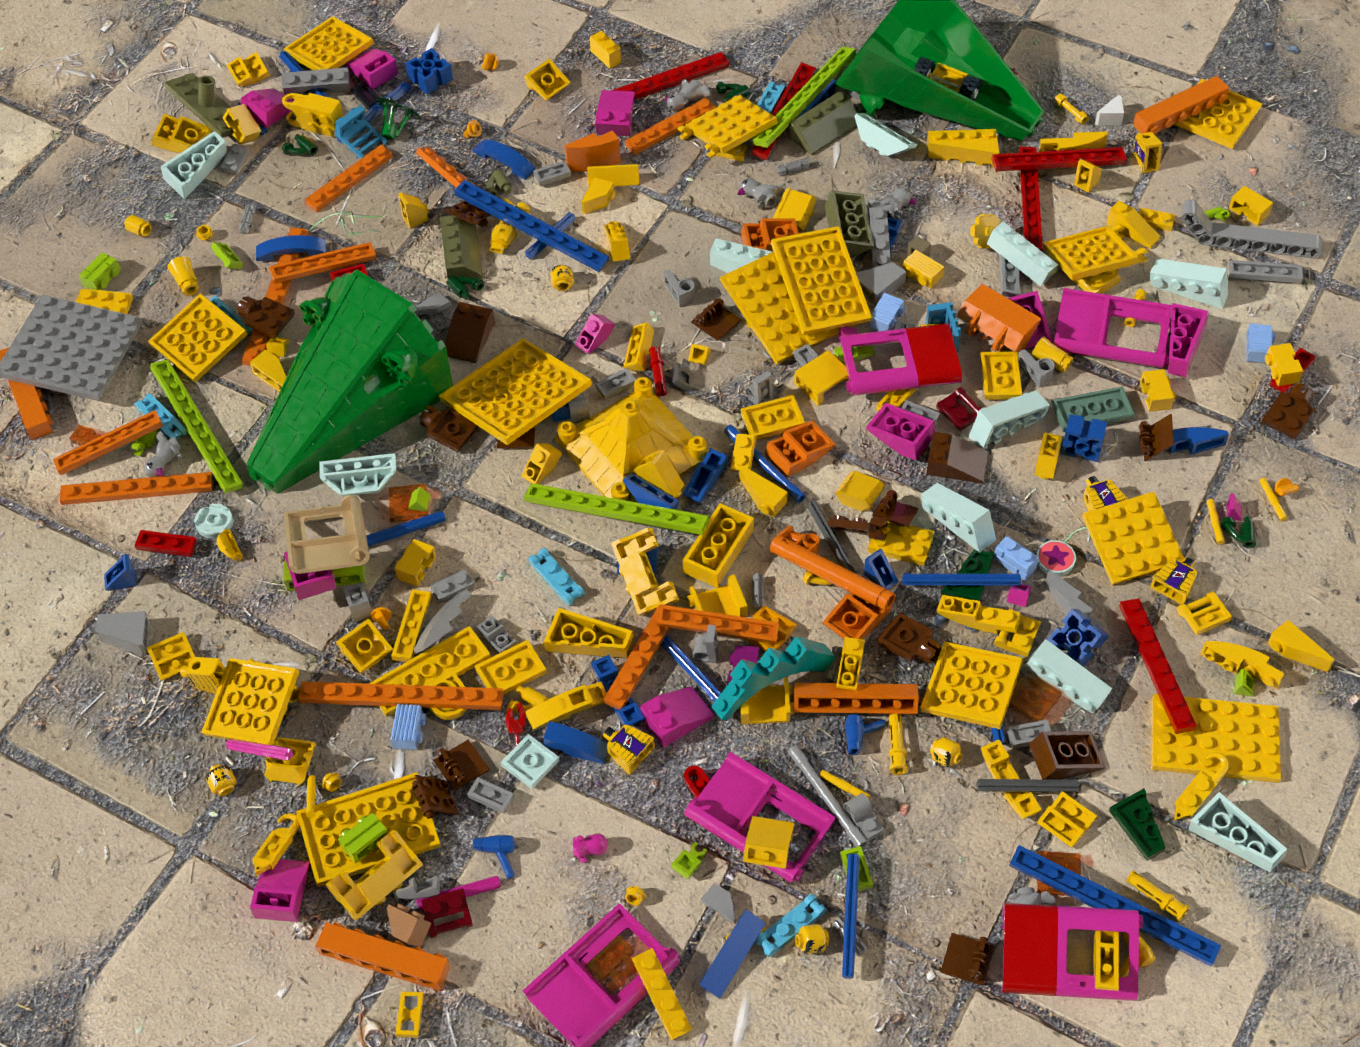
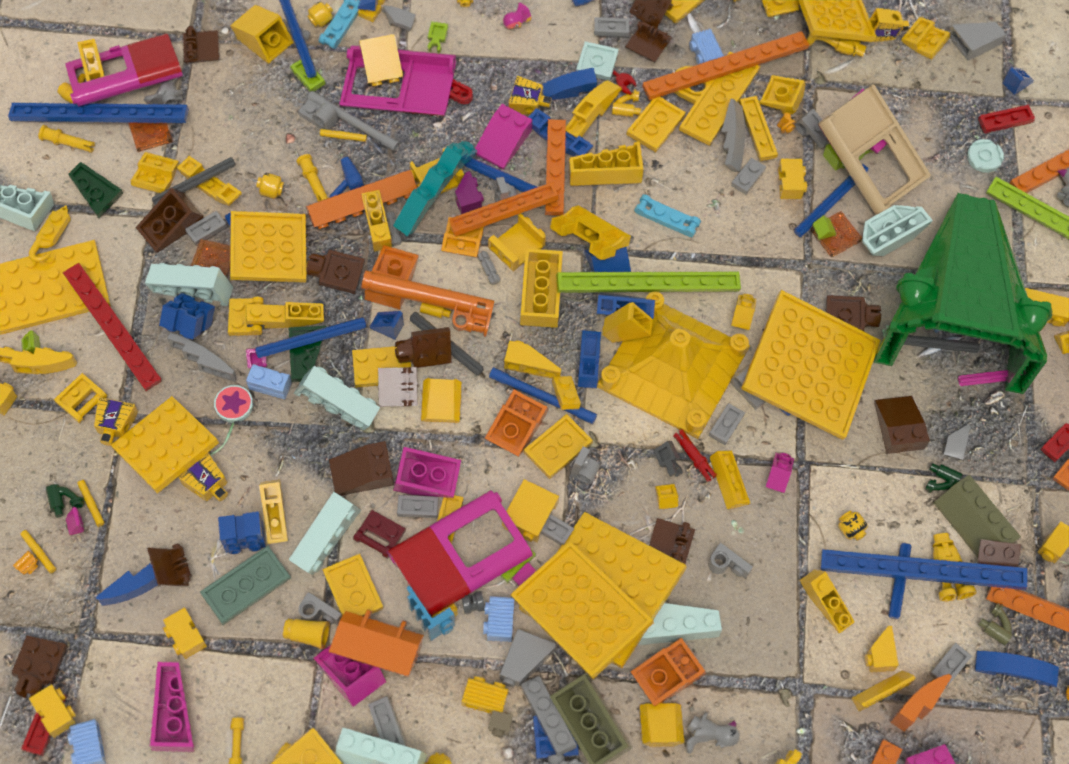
camera: 150 degrees right, 10 degrees up
yellow plate [216,529,243,562] -> none
light grey slope [476,616,517,654] -> none
dark pink piece [1054,288,1172,368] -> none
none -> yellow slope [230,5,294,63]

